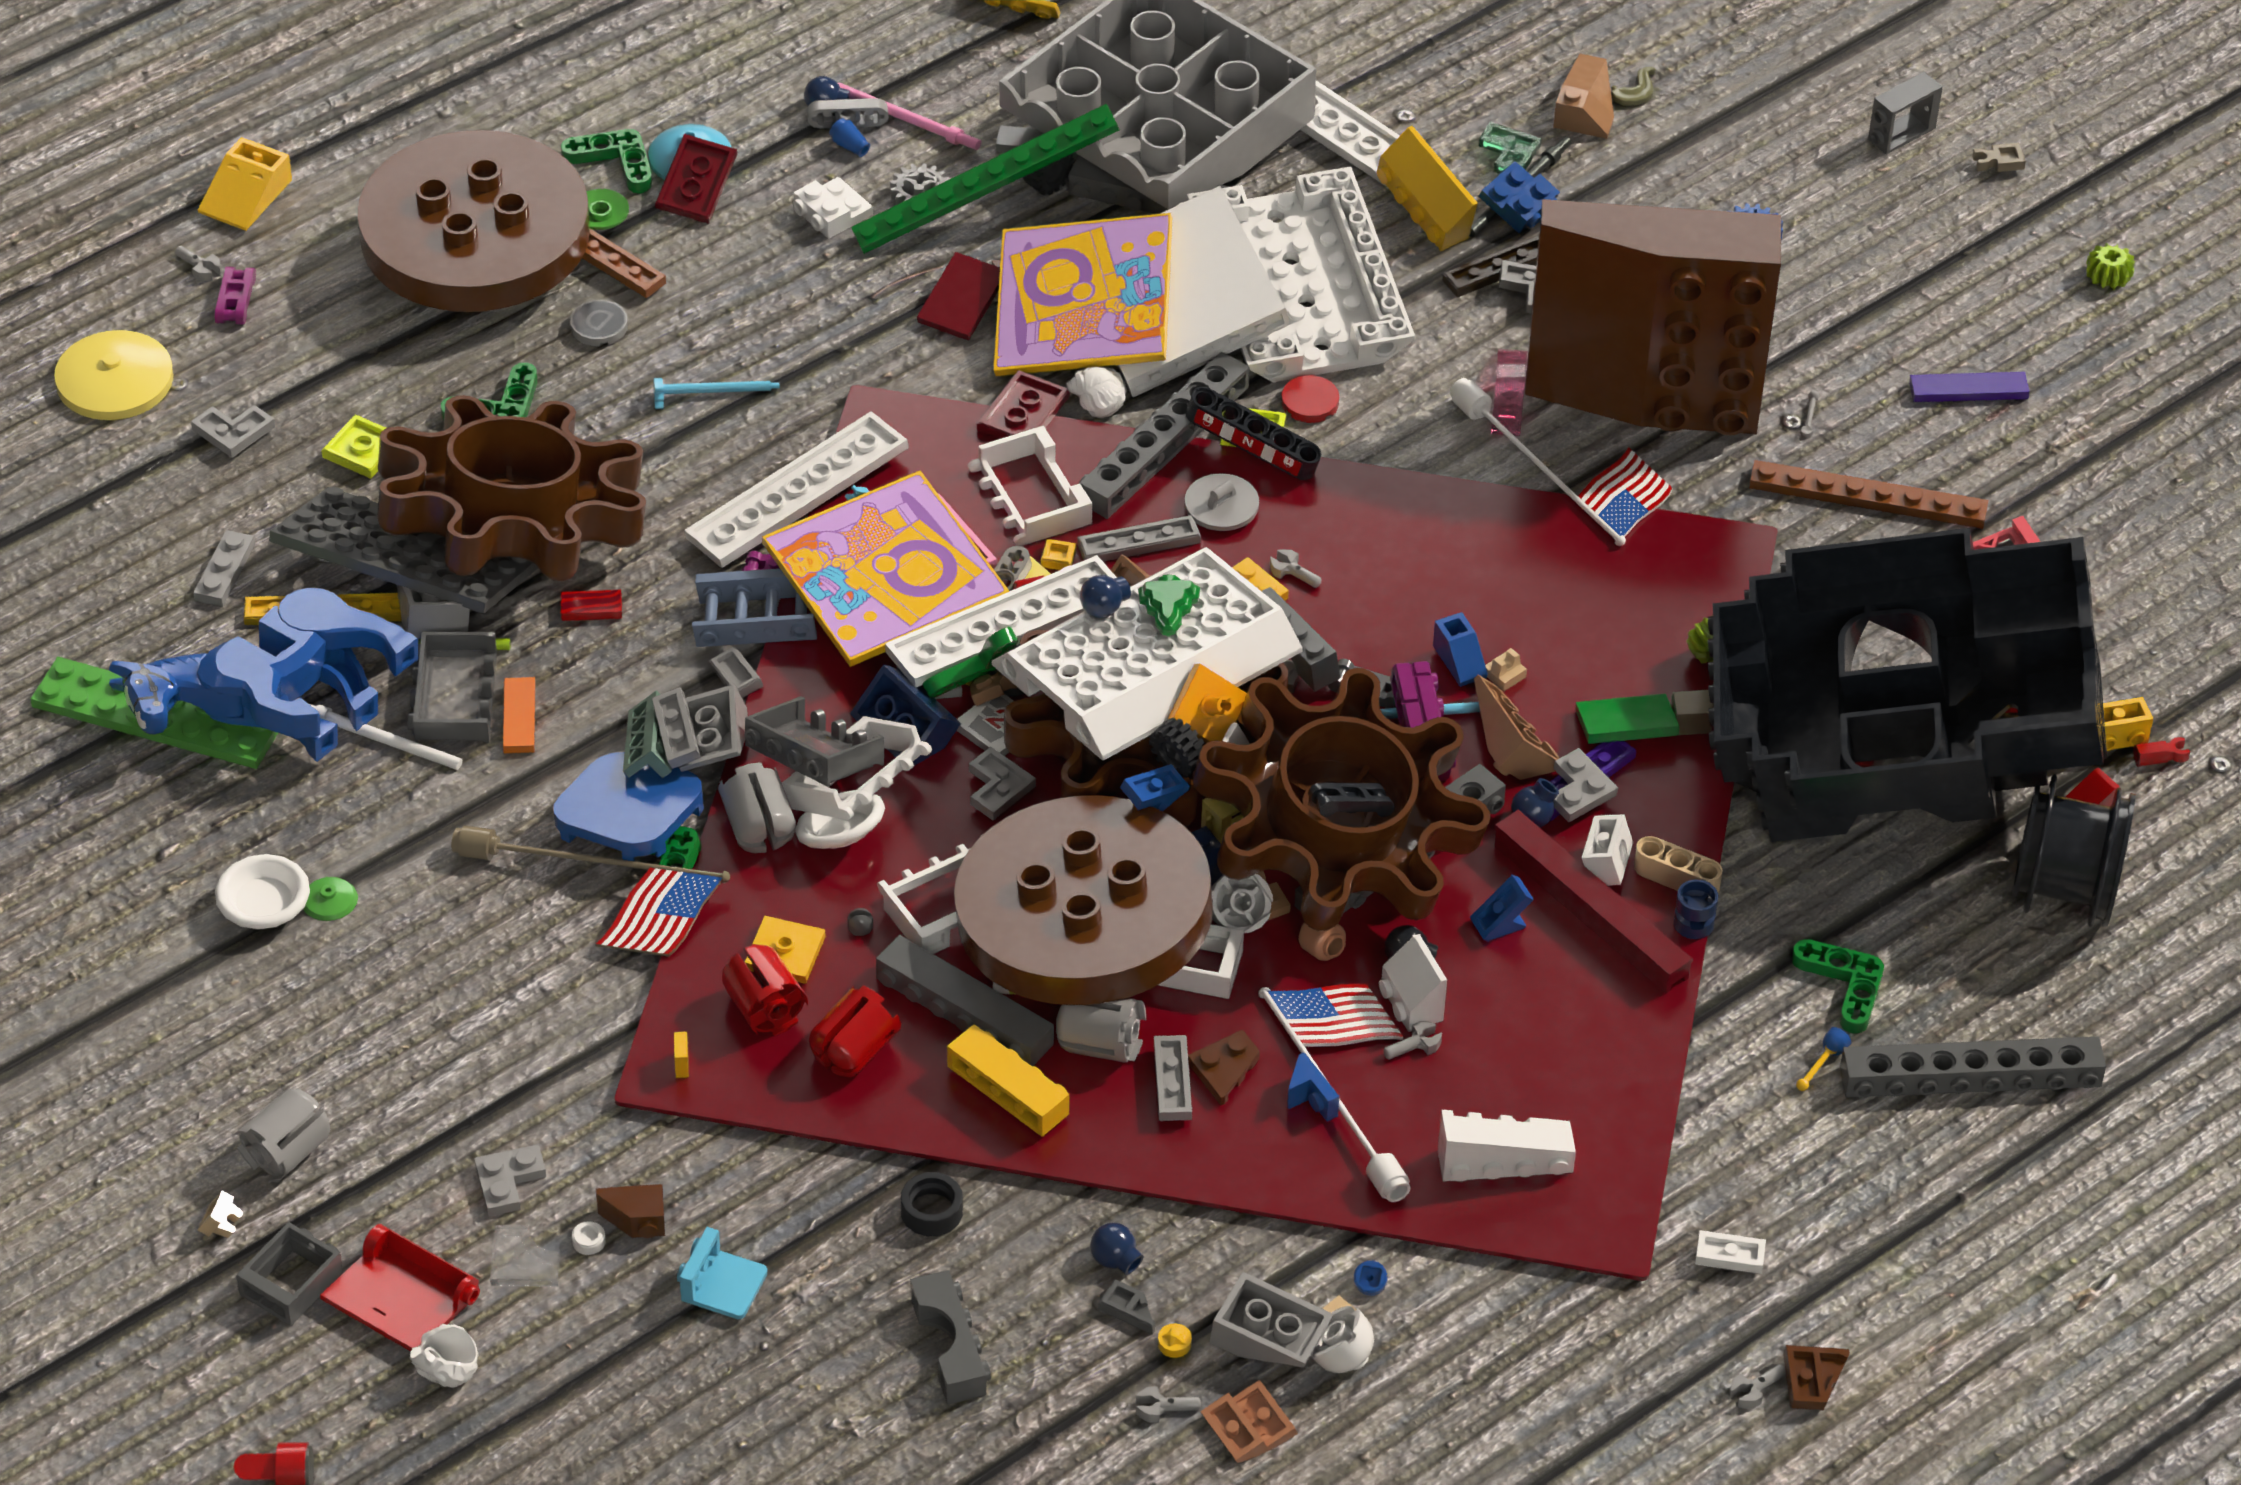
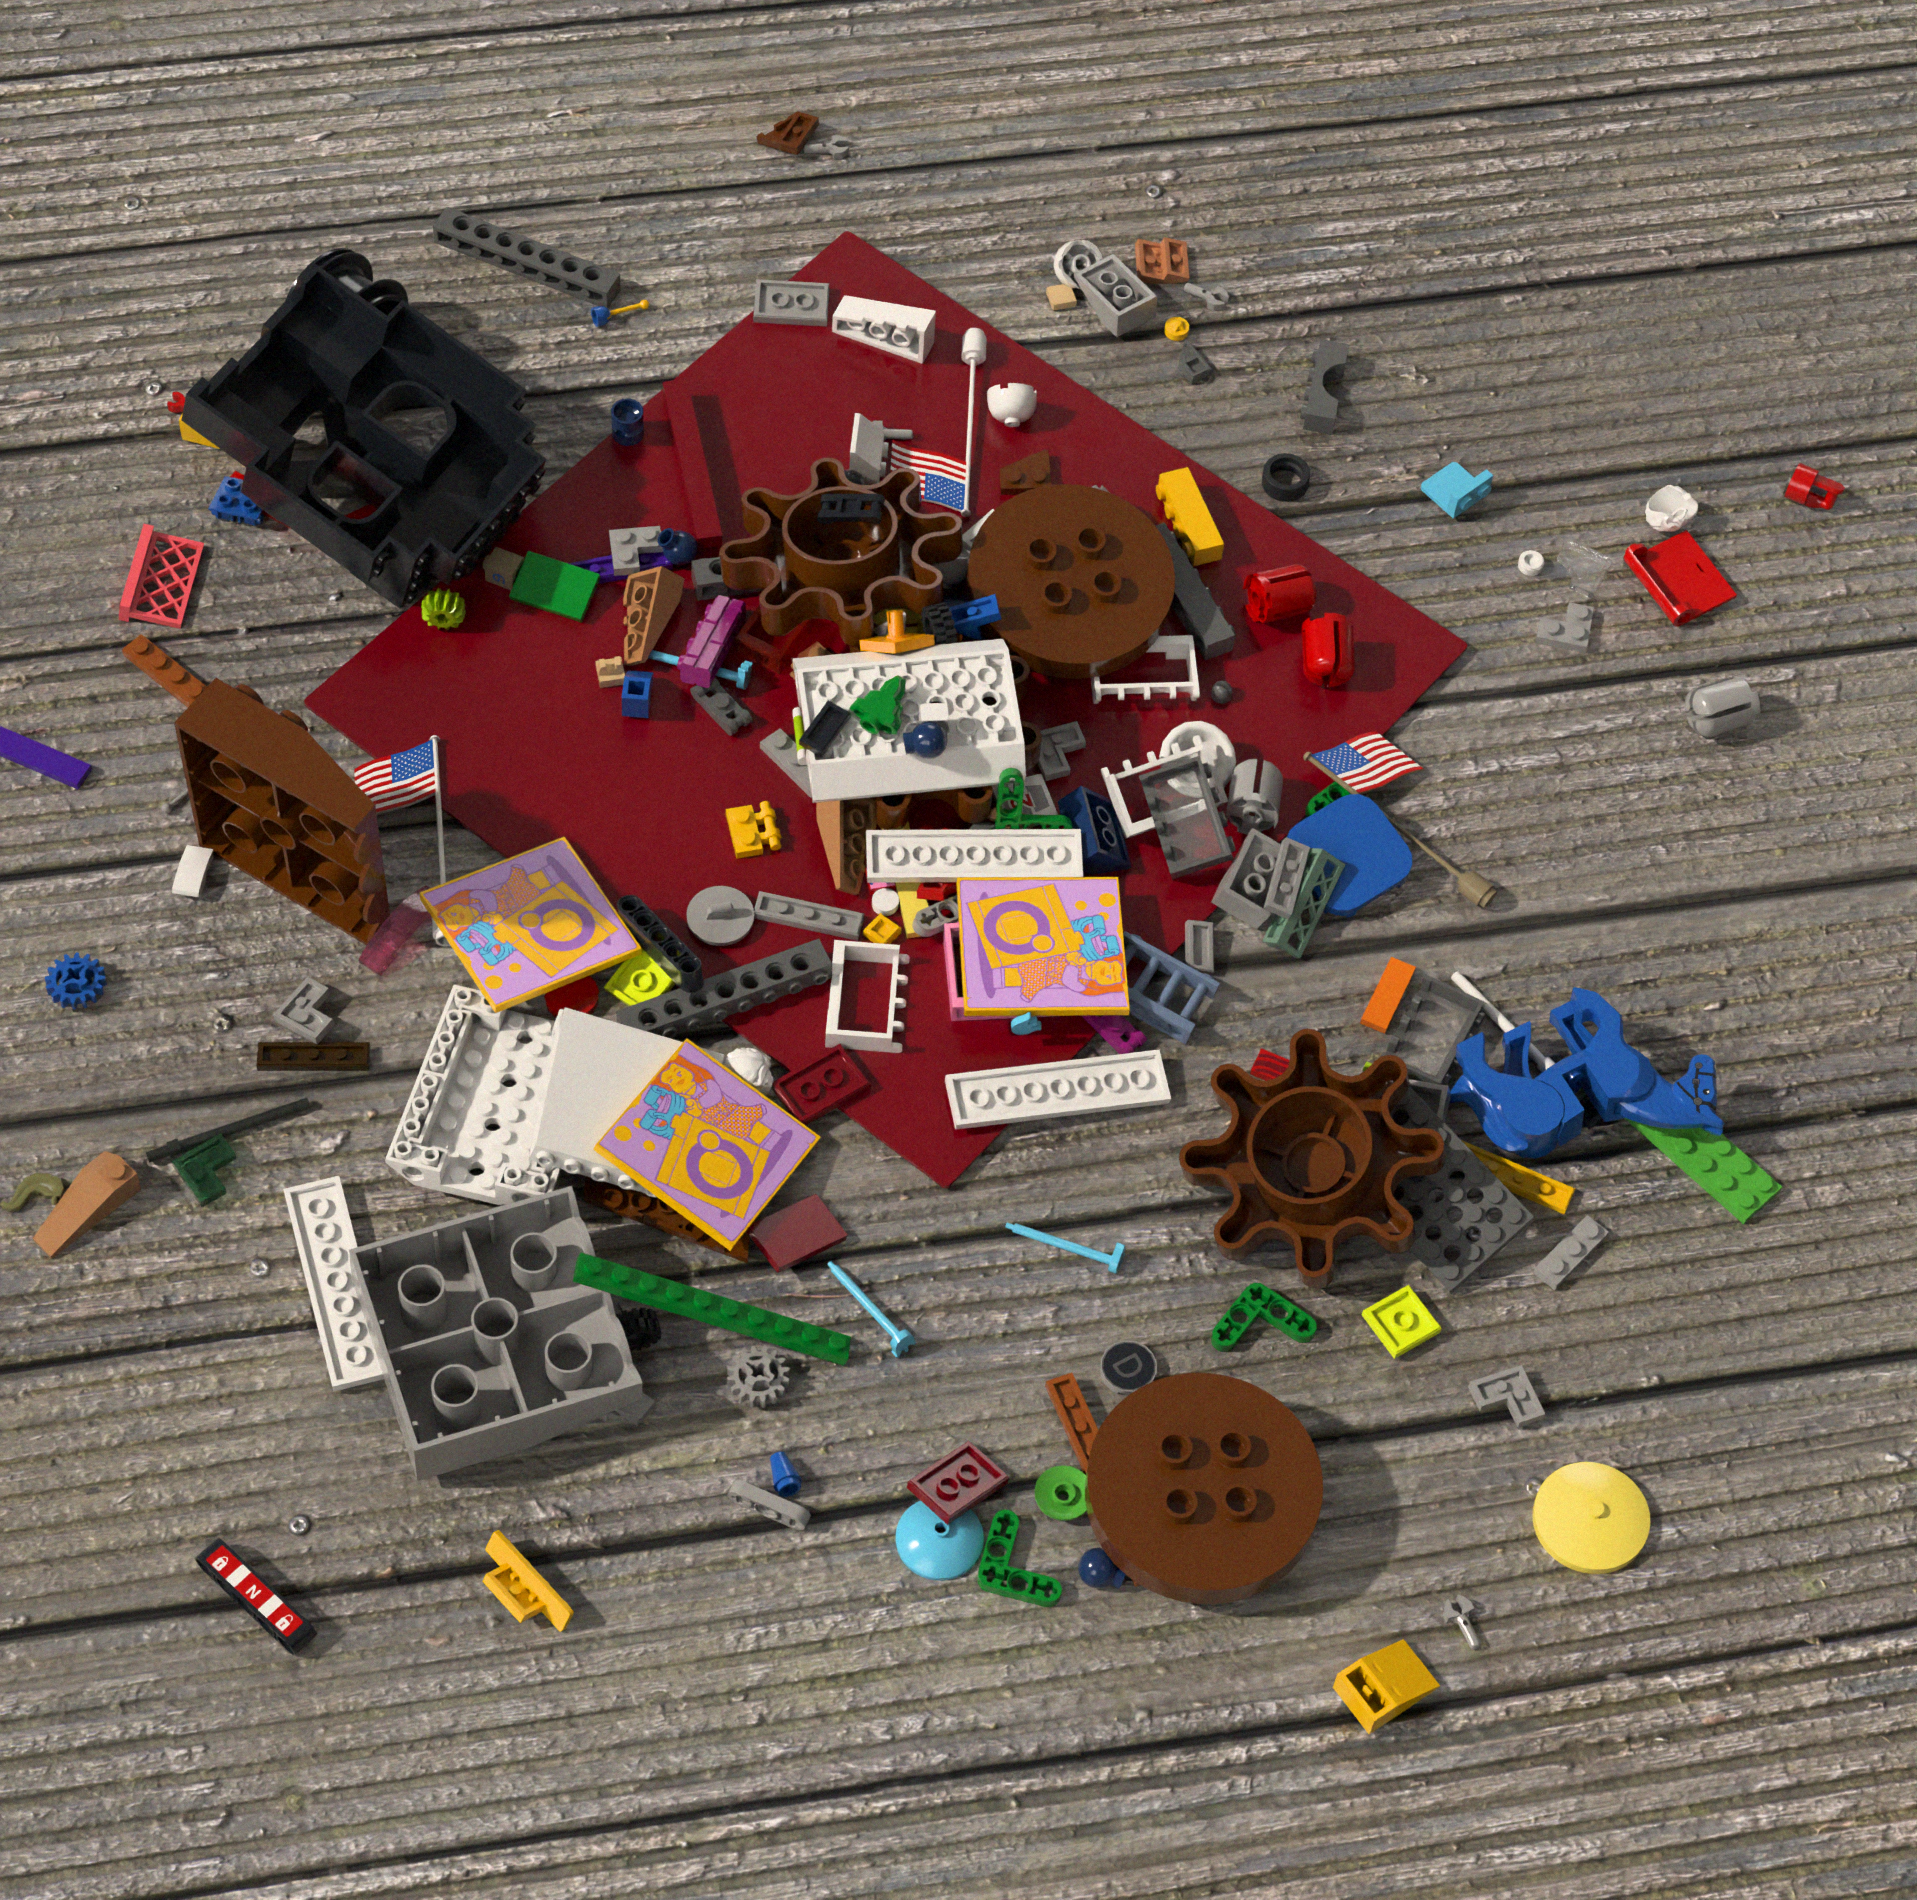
camera: 155 degrees left, 10 degrees up
tile [198,1191,243,1238] -> none
magenta plate [215,266,256,325] -> none
white piece [215,854,310,930] -> none
dark grey window [236,1222,343,1326] -> none
bright green piece [303,877,358,921] -> none
reddish brown slope [596,1184,665,1238] -> none
yellow tile [674,1032,689,1078] -> none
yellow plate [745,916,826,984] -> none
white plate [793,177,873,239] -> none
dark blue piece [804,76,850,114] -> none
bright pink bar [838,83,981,150] -> none
dark blue piece [1090,1223,1144,1275] -> none
light grey plate [1154,1035,1192,1121] -> none
dark grey arch [1261,587,1340,691] -> none
light grey bar [1270,549,1322,588] -> none
blue slope [1287,1052,1339,1121] -> none
blue tile [1354,1260,1388,1296] -> none
yellow slope [1376,126,1478,251] -> none
blue slope [1470,875,1534,941] -> none
blue plate [1478,161,1560,234] -> none
white brick [1582,814,1633,886] -> none
tan beam [1634,836,1723,895] -> none
white plate [1695,1230,1766,1274] -> none
green beam [1792,939,1884,1034] -> none
none -> tile [420,837,642,1013]
none -> light grey tile [753,279,829,326]
none -> black tile [799,700,851,757]
none -> medium azure piece [827,1261,917,1358]
none -> white slope [919,703,949,722]
none -> white cylinder [987,383,1037,427]

